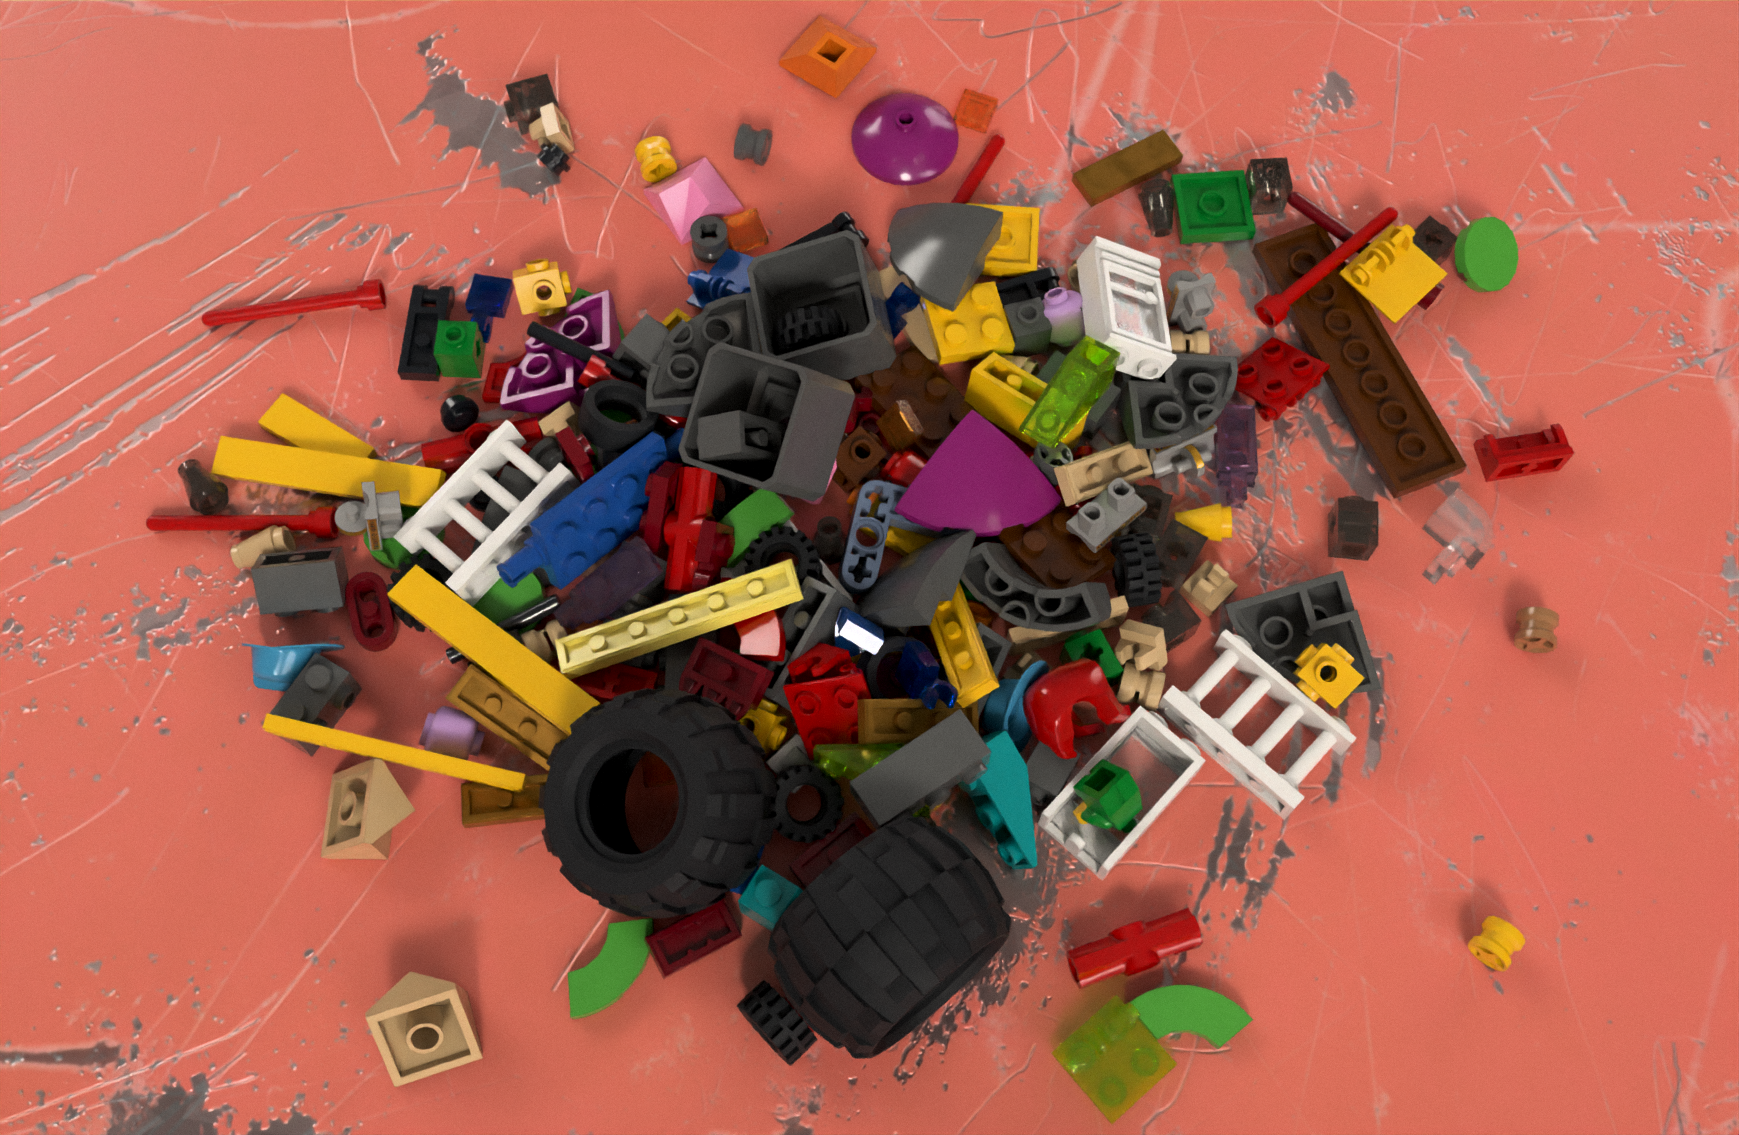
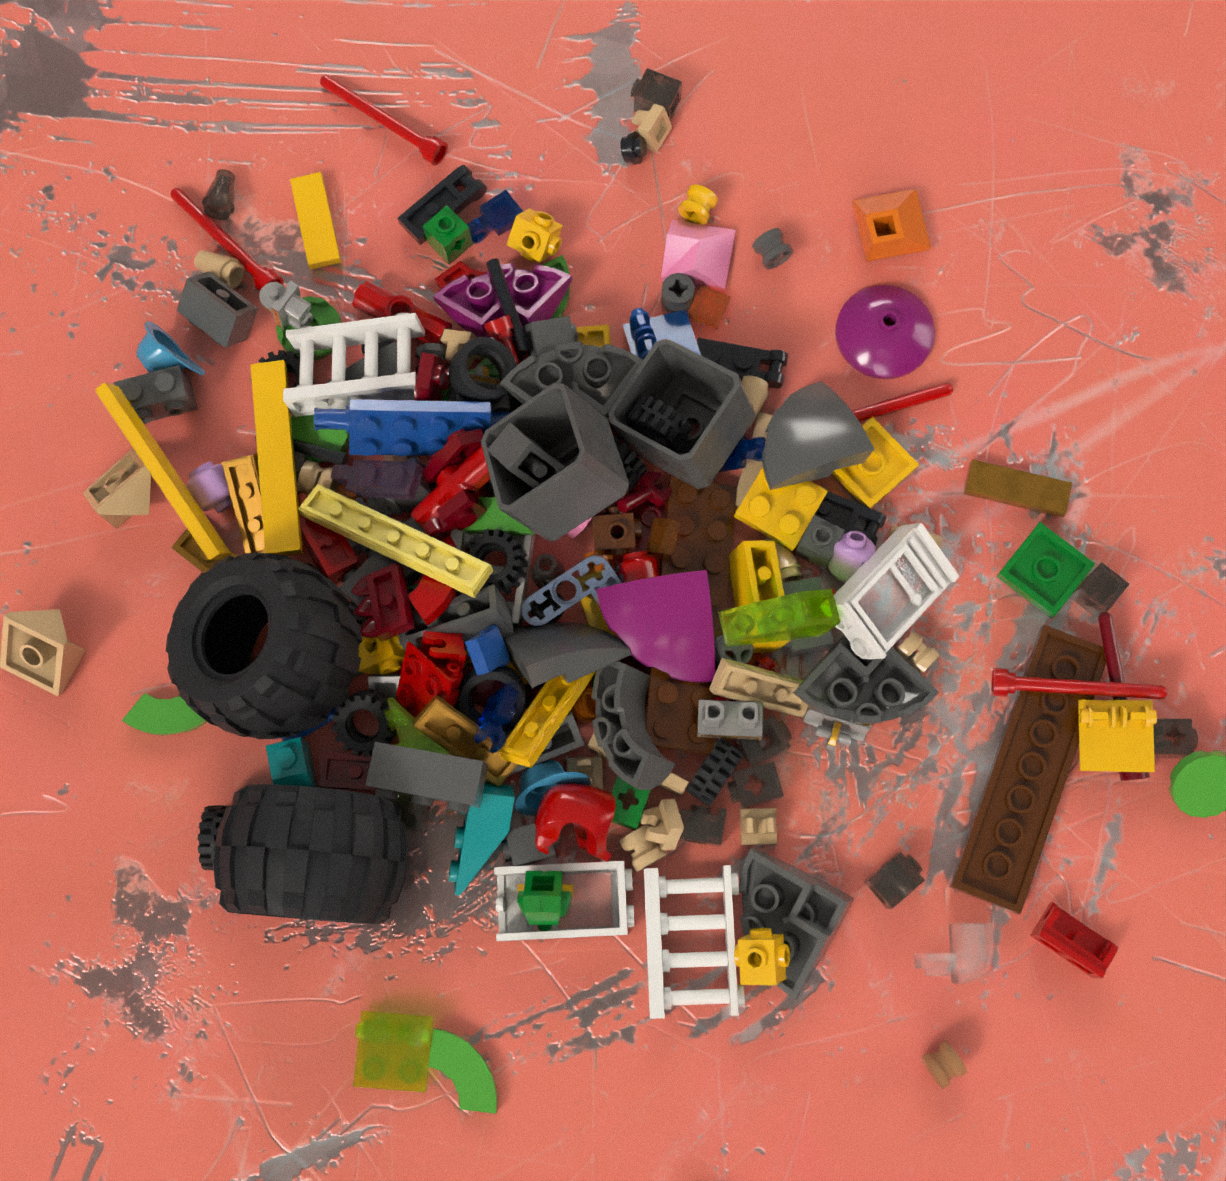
camera: 50 degrees right, 10 degrees up
yellow tile [211,436,446,509] -> none
dark red plate [345,572,398,652] -> none
black plate [440,395,479,432] -> none
dark red plate [644,898,743,979] -> none
clear orange tile [953,89,999,134] -> none
red piece [1066,908,1203,989] -> none
clear smoke cone [1138,179,1174,237] -> none
light grey hips [1166,270,1216,334] -> none
yellow cone [1175,503,1232,542] -> none
clear purple hinge [1214,404,1258,509] -> none
red hinge [1234,337,1330,422] -> none

